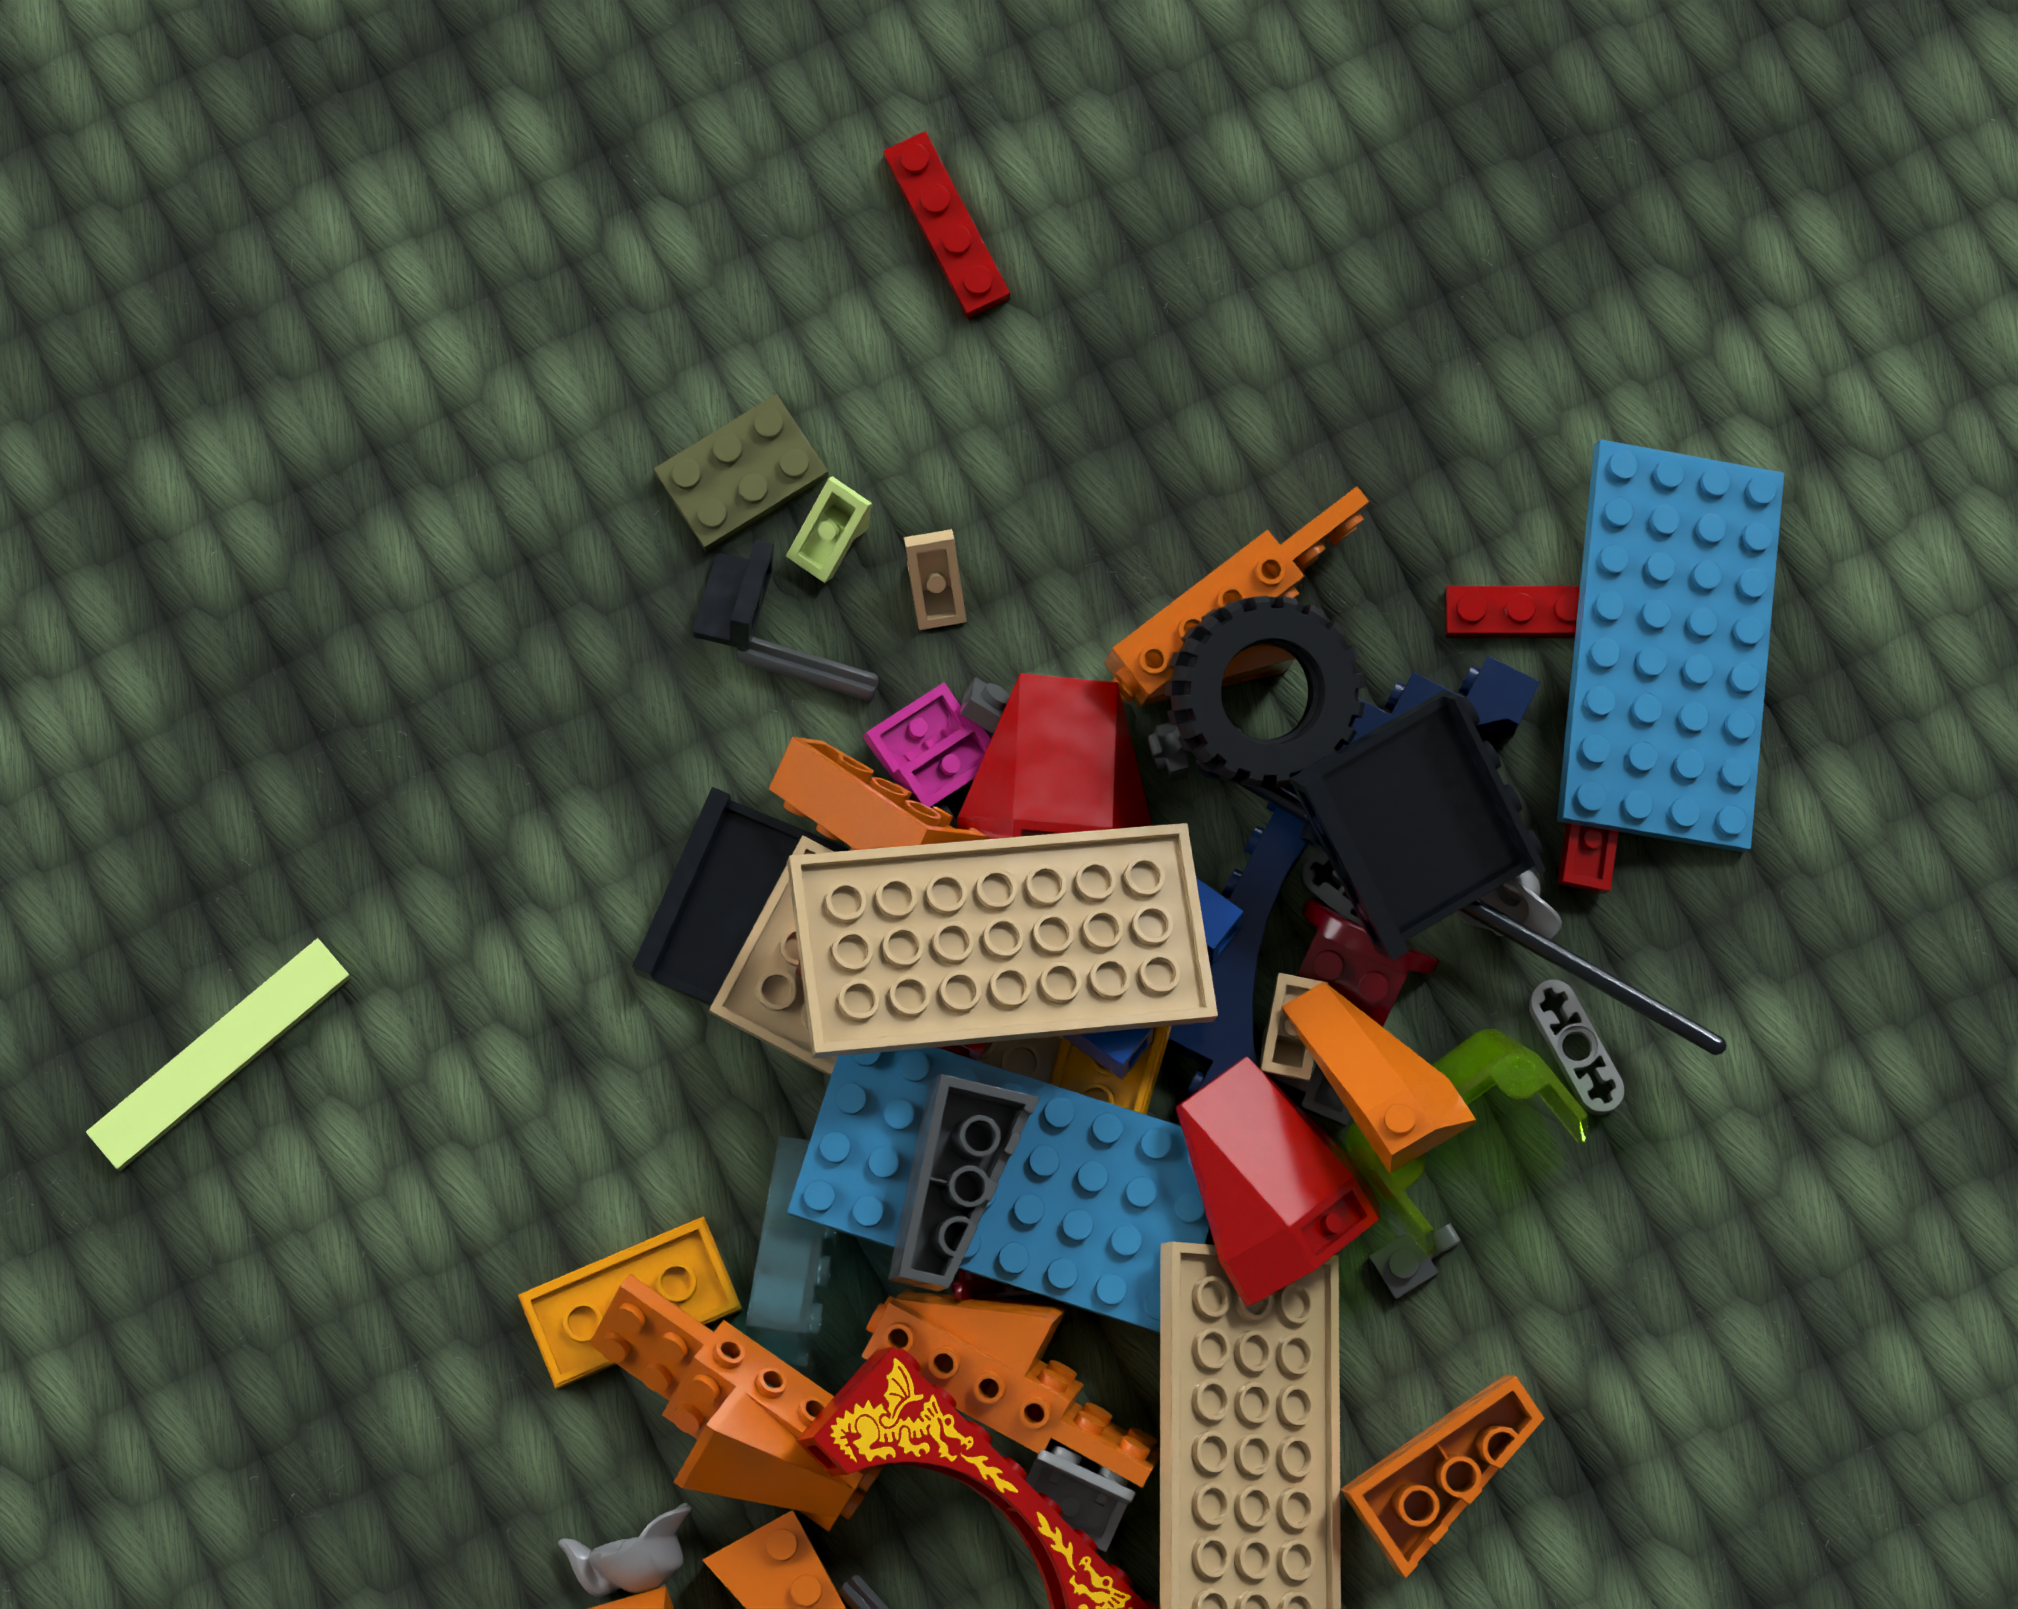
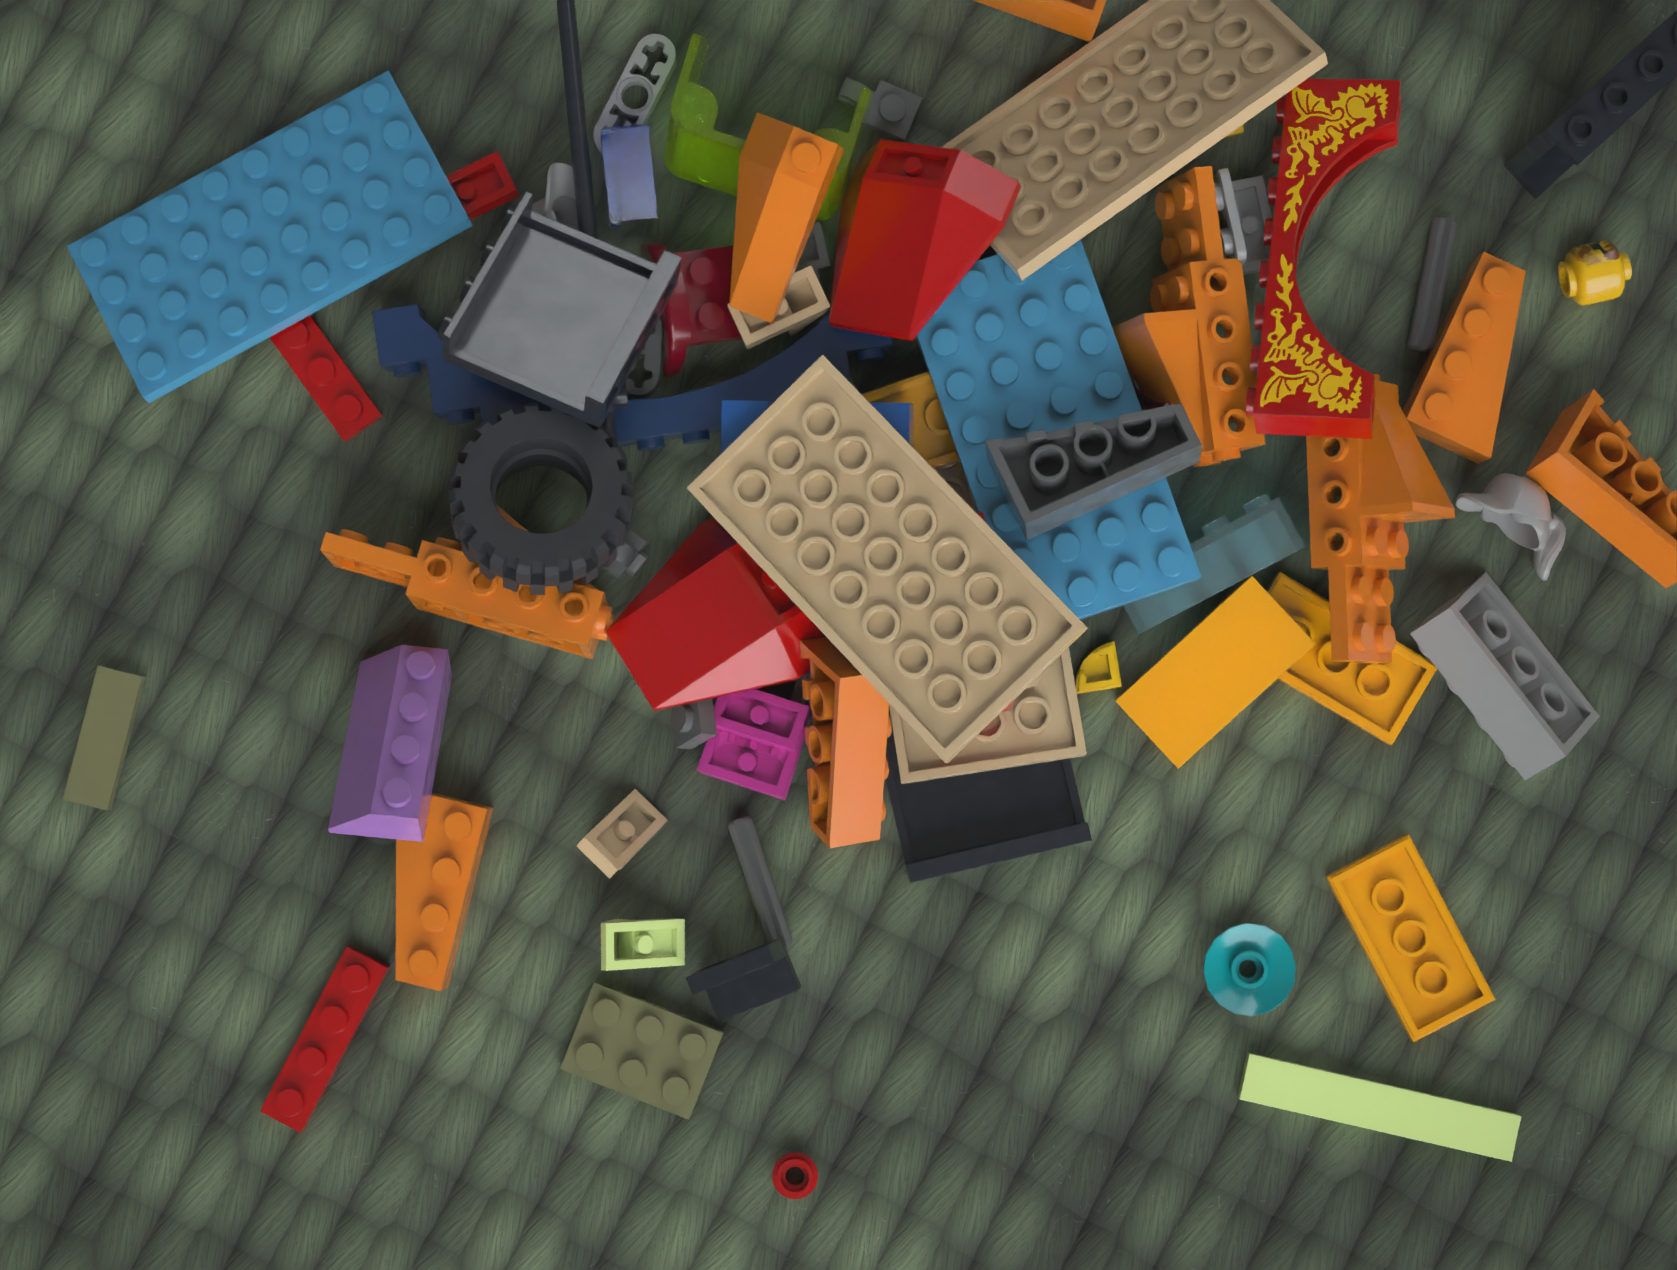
camera: 125 degrees left, 10 degrees up
none -> olive tile [63,665,146,811]
none -> medium lavender slope [328,645,452,842]
none -> orange wedge [395,793,494,991]
none -> clear blue panel [600,123,659,228]
none -> red plate [772,1152,818,1199]
none -> yellow tile [1075,641,1122,694]
none -> light orange tile [1115,575,1316,769]
none -> teal dish [1203,923,1296,1016]
none -> light orange tile [1325,834,1496,1042]
none -> light grey slope [1410,572,1600,780]

